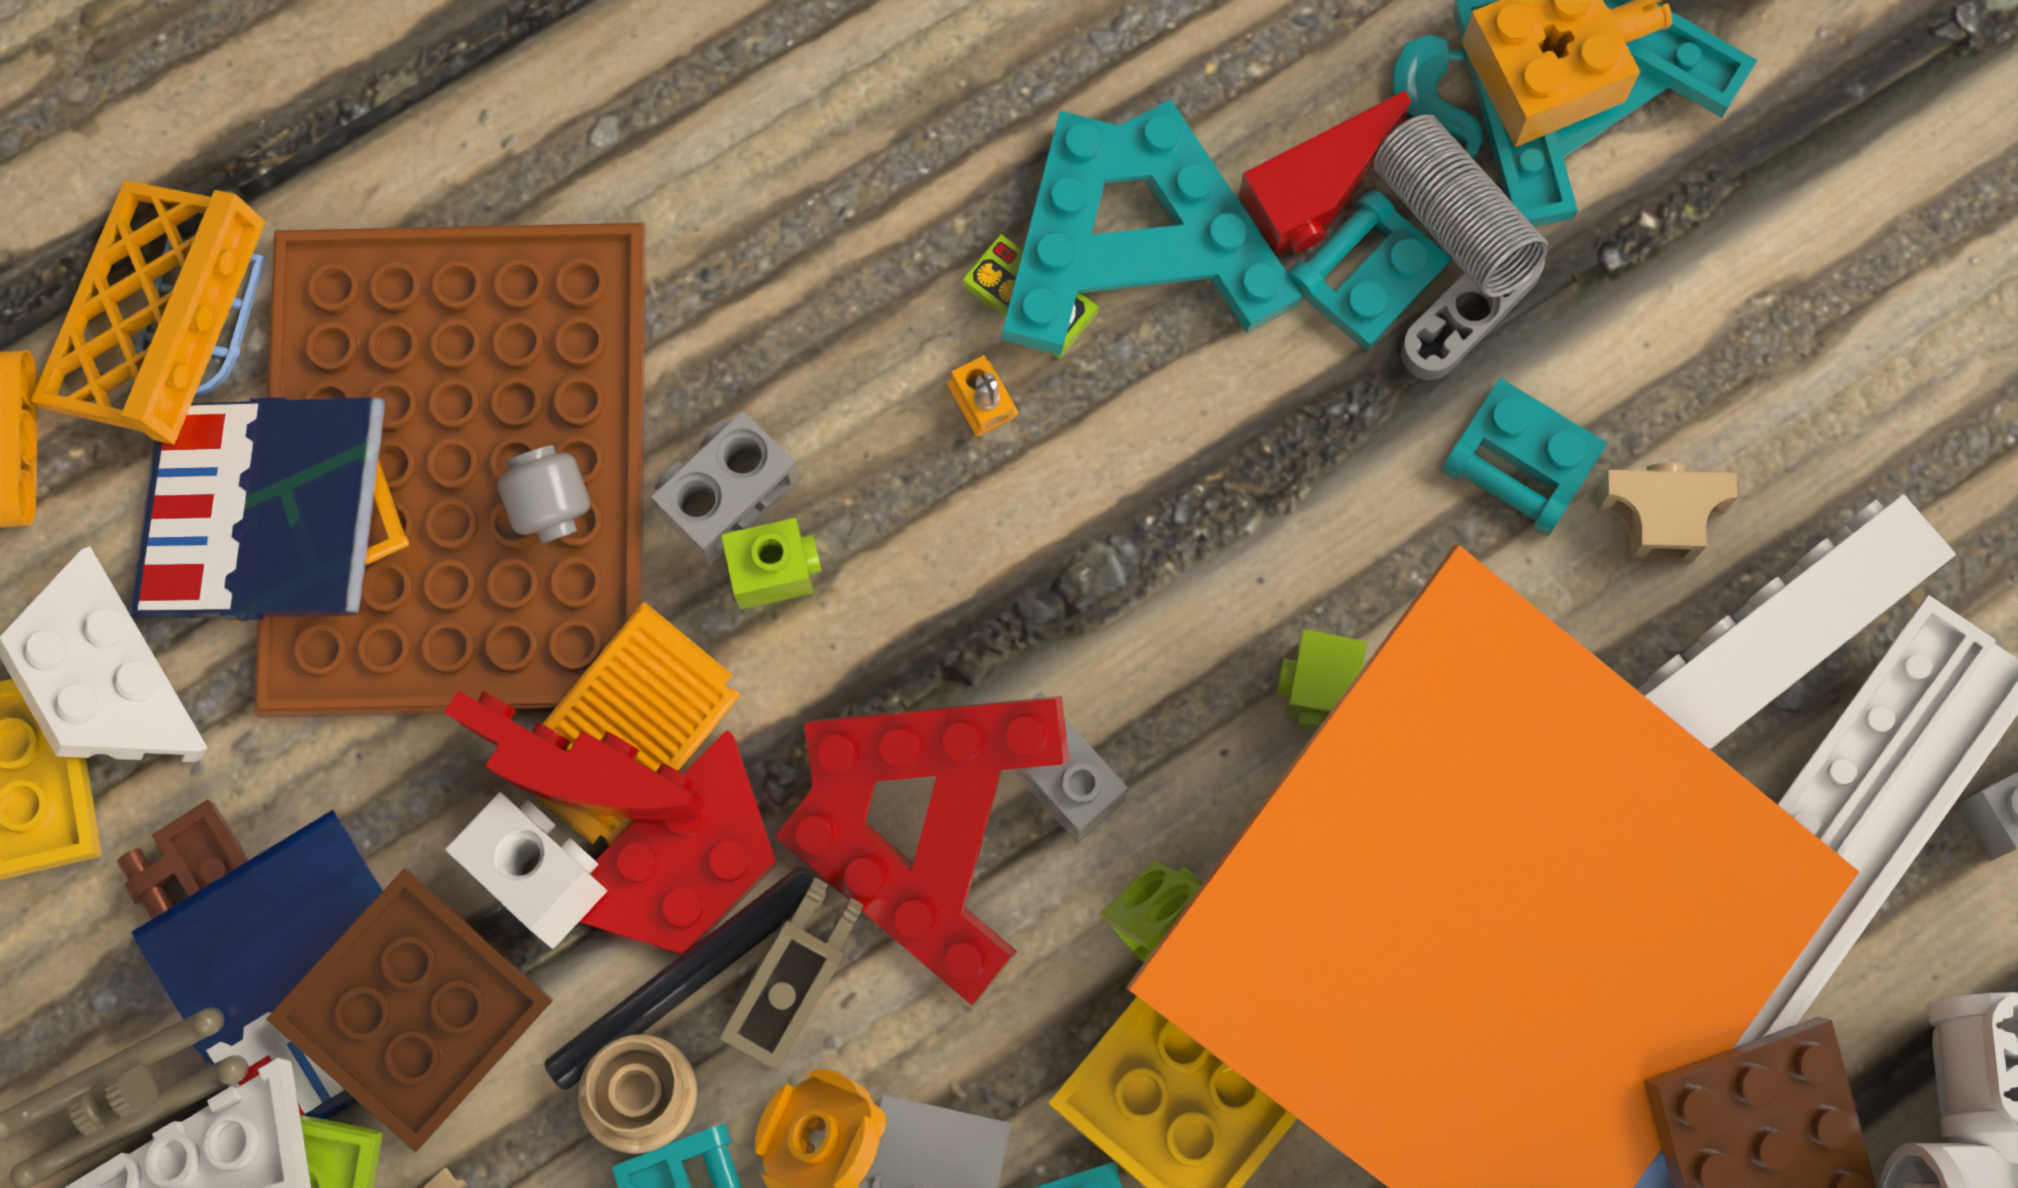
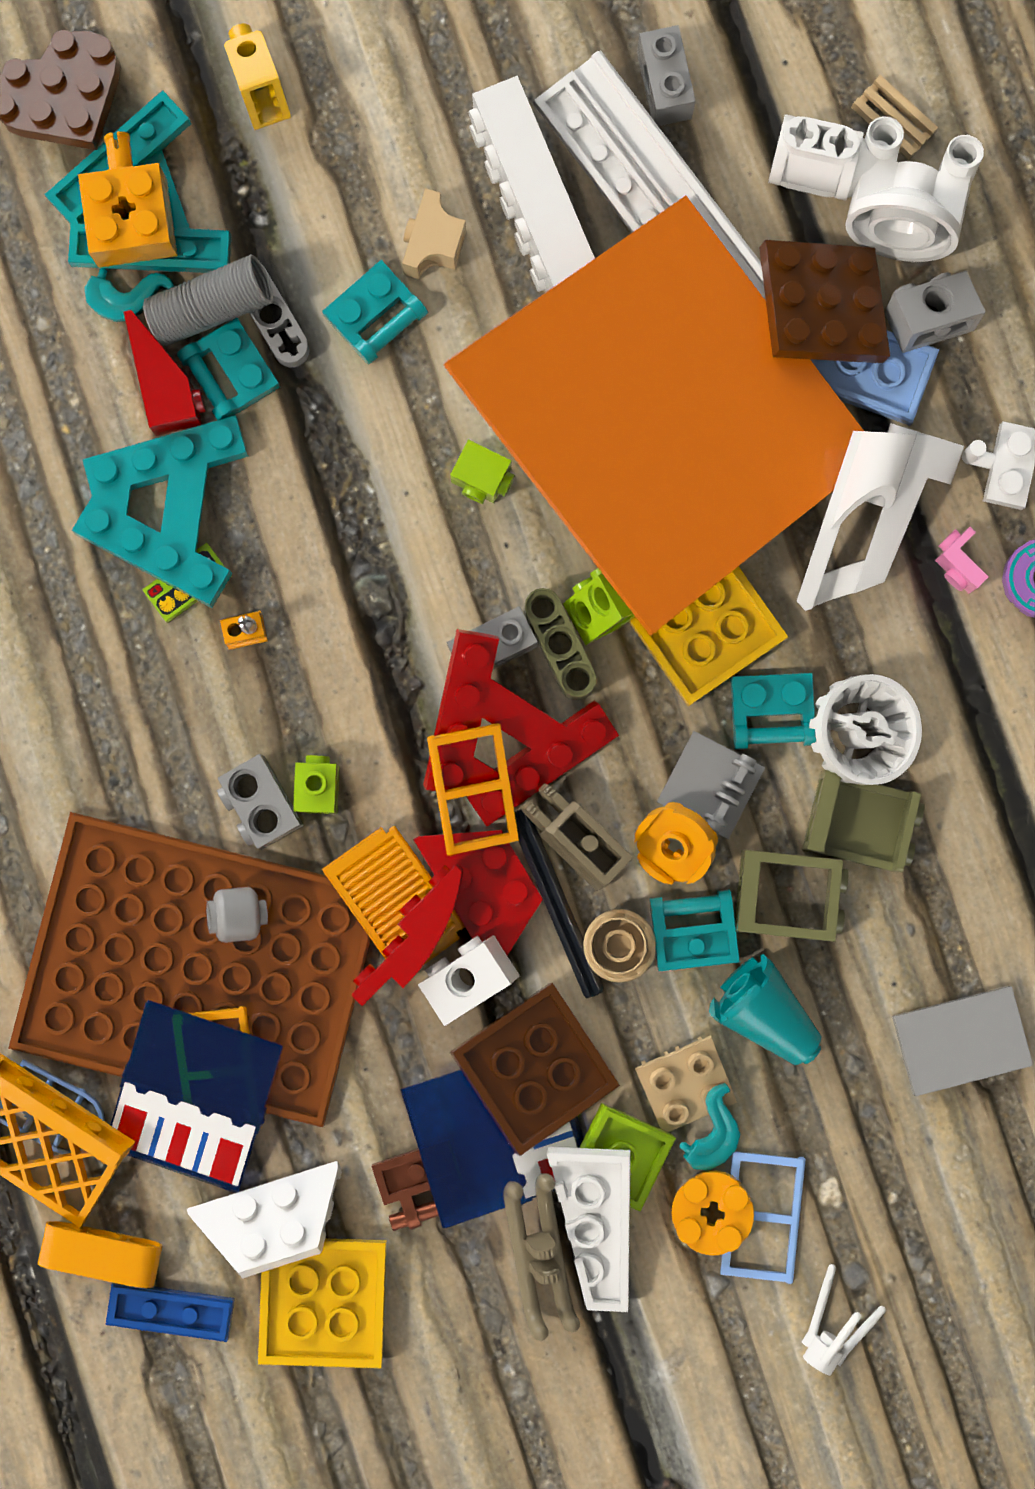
camera: 75 degrees left, 10 degrees up
none -> yellow torso [224,24,291,130]
none -> light orange window [427,723,519,856]
none -> olive beam [524,588,596,700]

